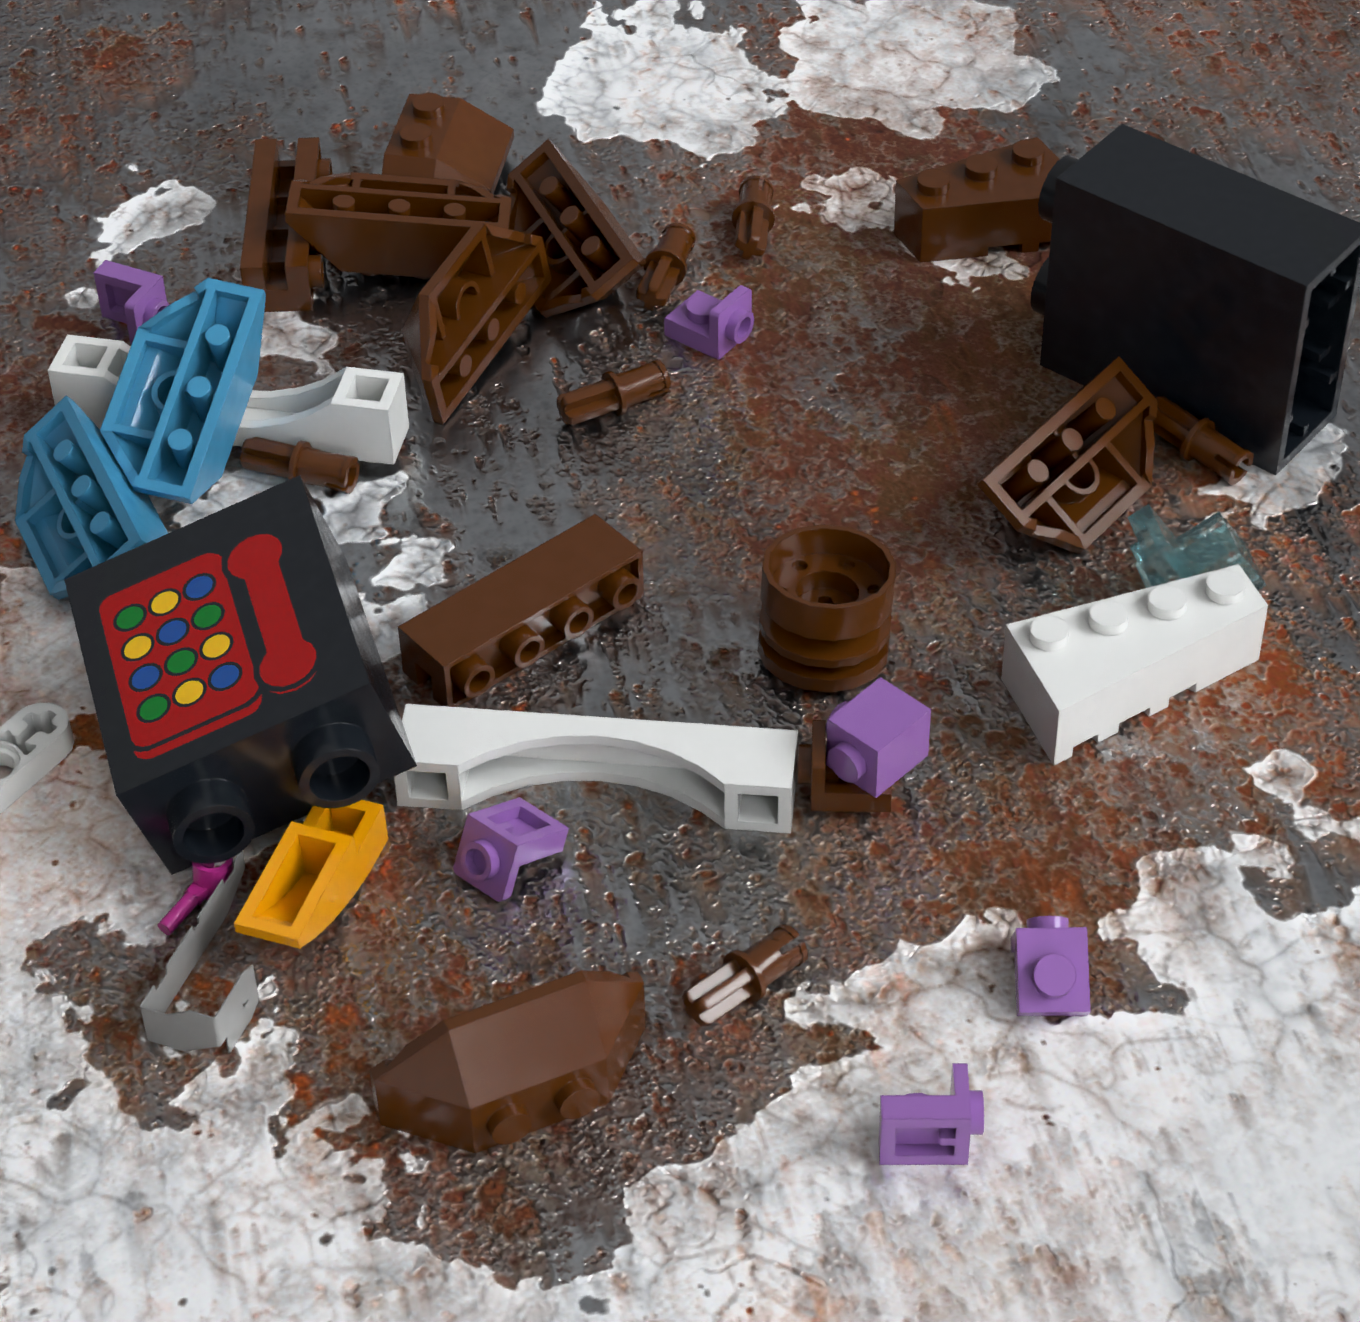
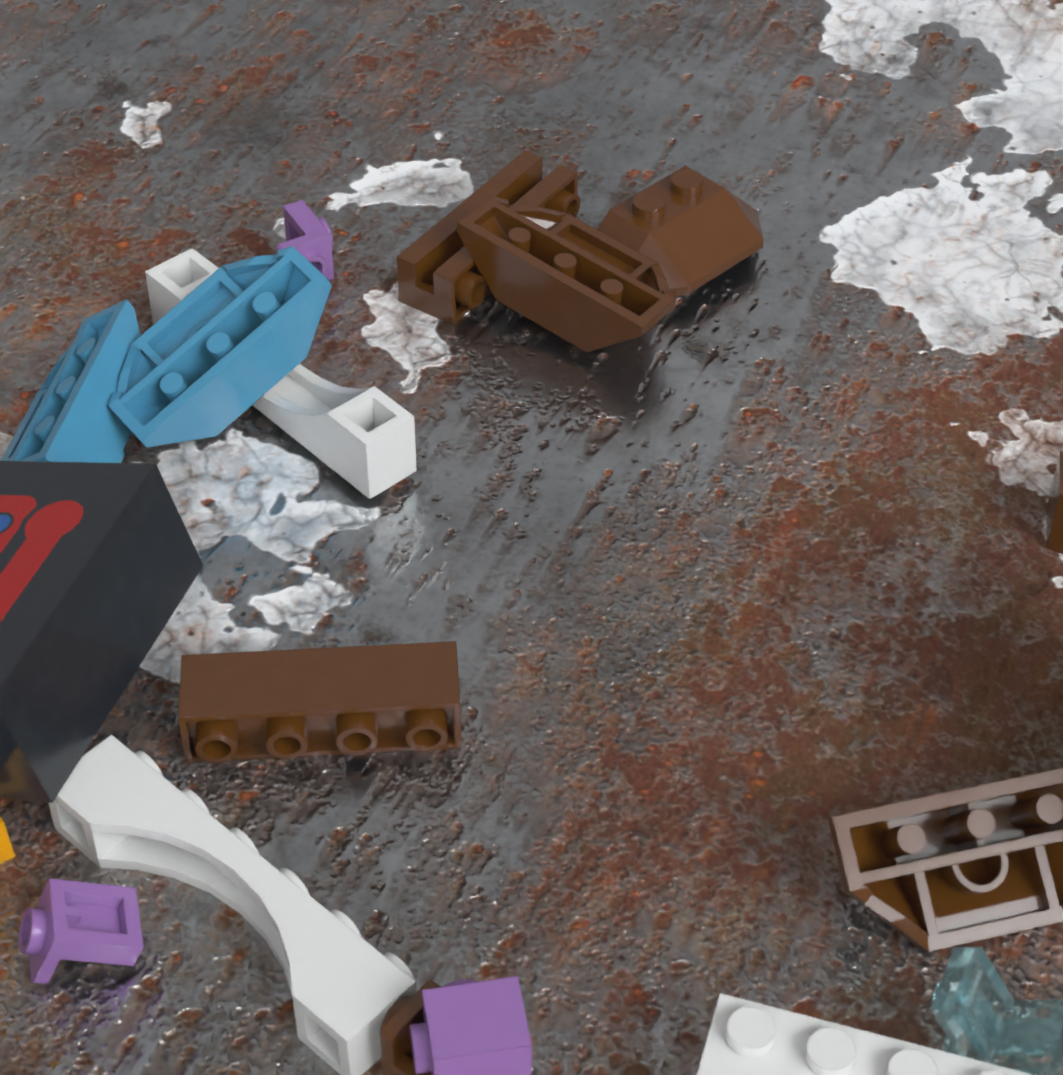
camera: 35 degrees right, 0 degrees up
reddish brown axle [240,437,360,494] -> none
reddish brown wedge [402,222,552,425] -> none
reddish brown wedge [506,139,647,318] -> none
reddish brown axle [556,359,671,425] -> none
reddish brown axle [636,222,696,311] -> none
medium lavender bracket [664,285,754,360] -> none
reddish brown axle [732,175,775,260] -> none
reddish brown wheel [757,524,896,692] -> none

